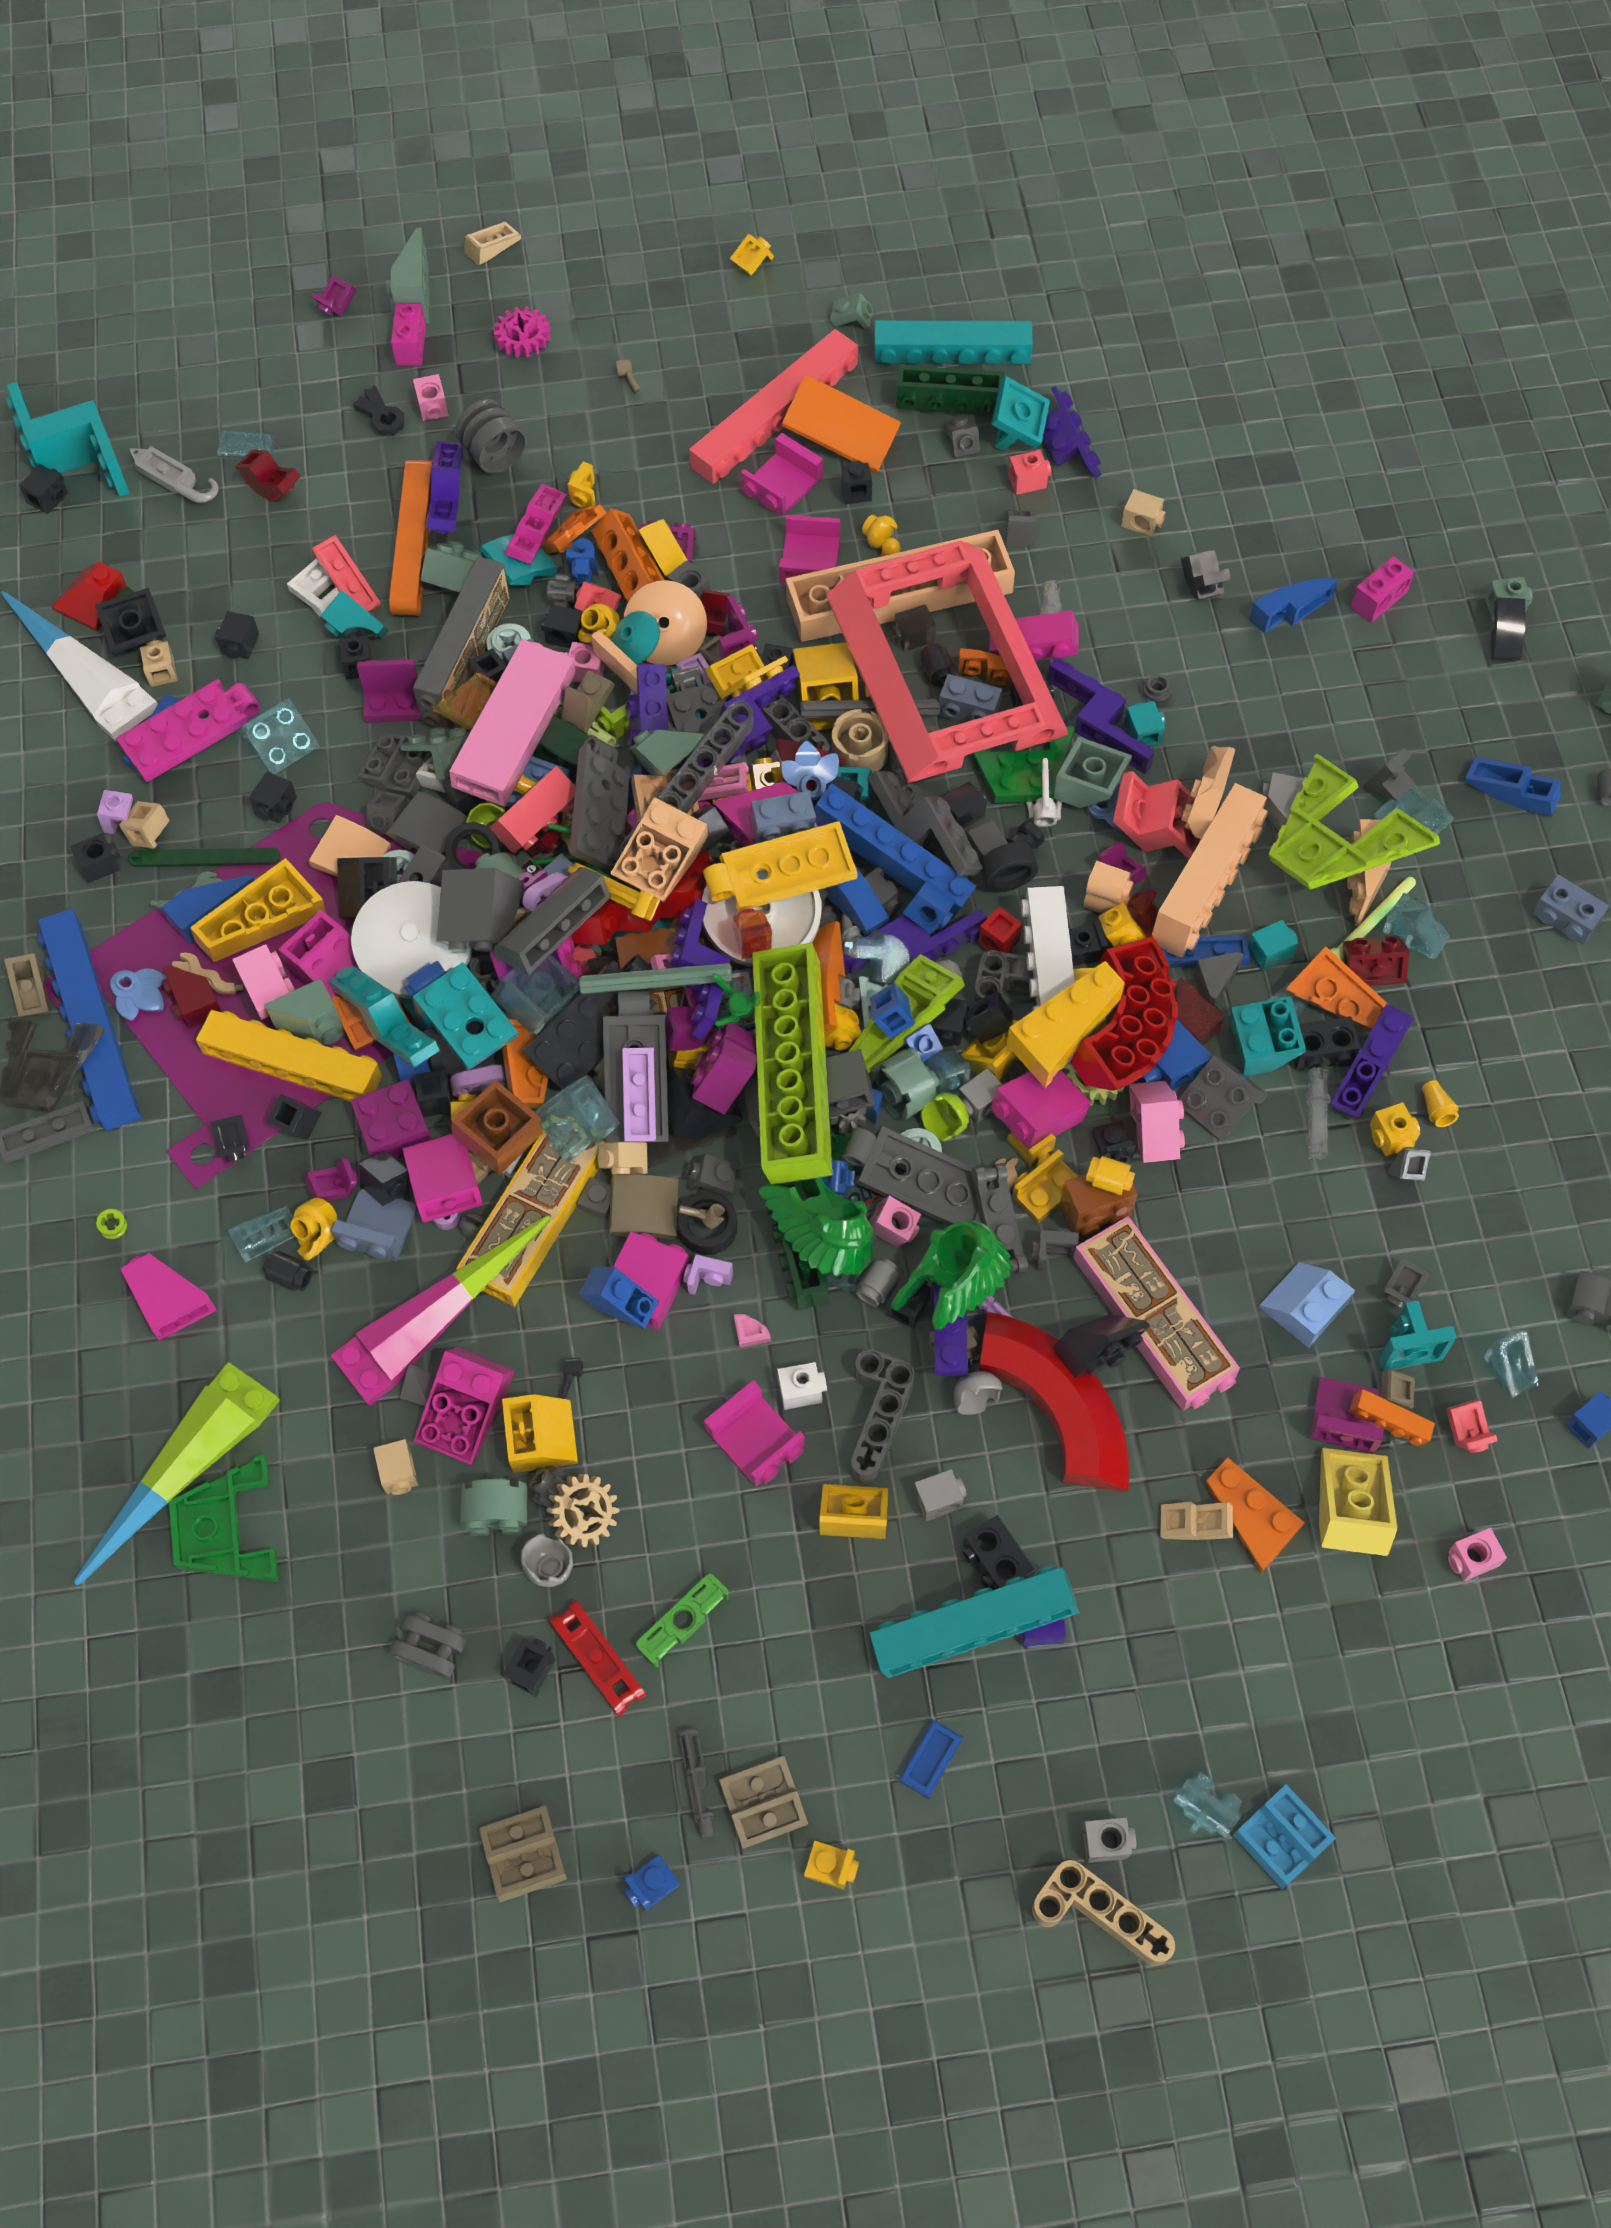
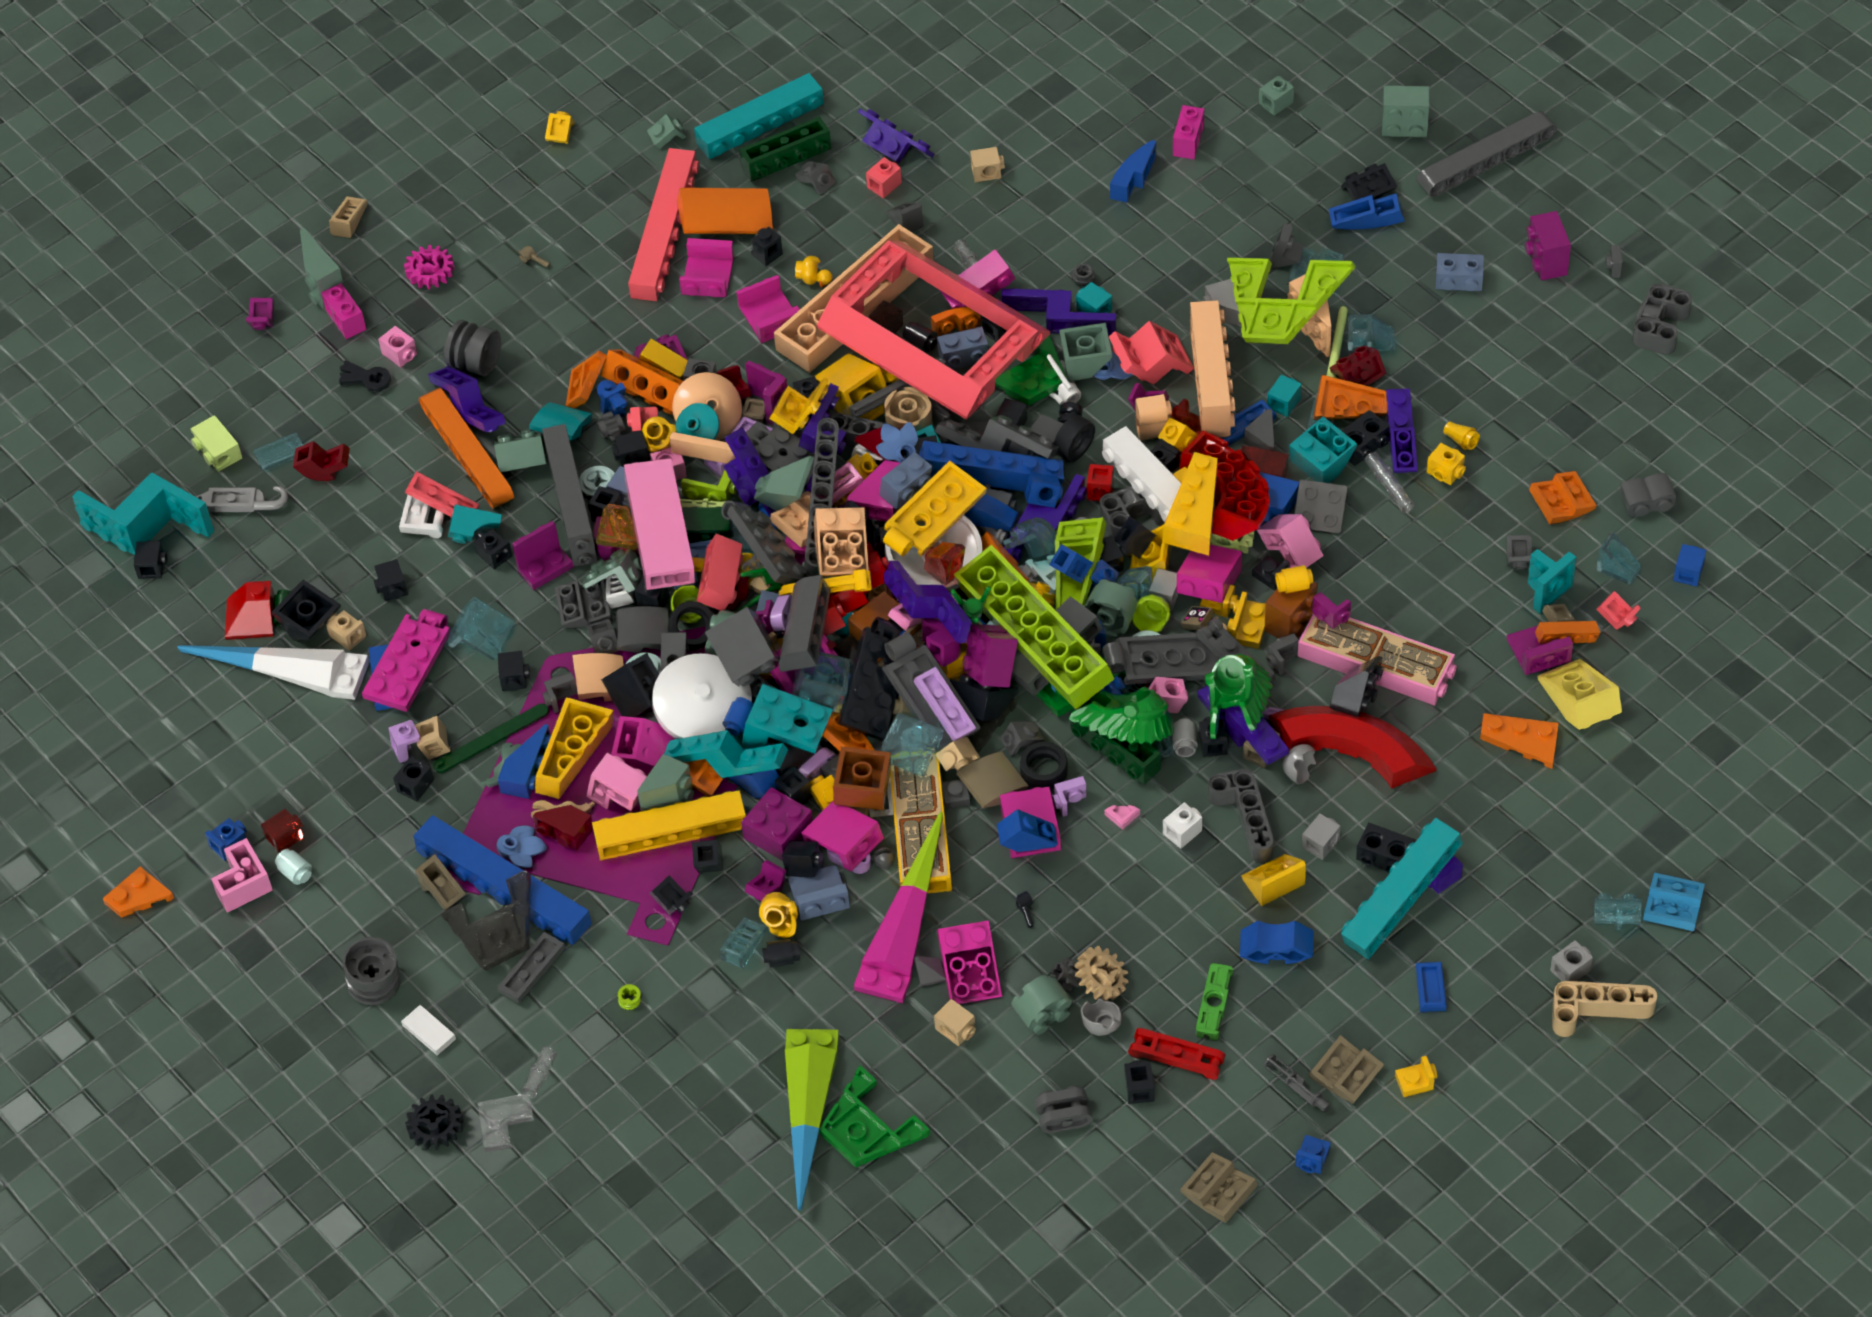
camera: 30 degrees left, 10 degrees down
dark pink slope [120,1253,217,1341] -> none
yellow slope [502,1394,578,1473] -> none
dark pink slope [505,484,567,565] -> none
dark tan slope [562,670,615,733] -> none
yellow bracket [567,461,596,508] -> none
sand green axle [579,963,732,994] -> none
dark tan hand [678,1204,725,1228] -> none
dark pink panel [704,1380,805,1487] -> none
teal bracket [991,376,1050,451] -> none
tan slope [1161,1502,1233,1540] -> none
brick [1181,549,1231,600] -> none
light nougat slope [1181,746,1235,839] -> none
light blue slope [1259,1262,1355,1348] -> none
dark grey slope [1388,1148,1431,1181] -> none
bright pink brick [1447,1528,1507,1582] -> none
black slope [1491,597,1525,660] -> none
none -> yellowish green brick [190,415,242,472]
none -> dark grey bracket [542,672,577,713]
none -> dark tan tile [1181,606,1215,630]
none -> blue brick [1240,921,1314,964]
none -> magenta bracket [1312,592,1351,629]
none -> black bracket [1341,163,1397,201]
none -> orange slope [1529,471,1597,525]

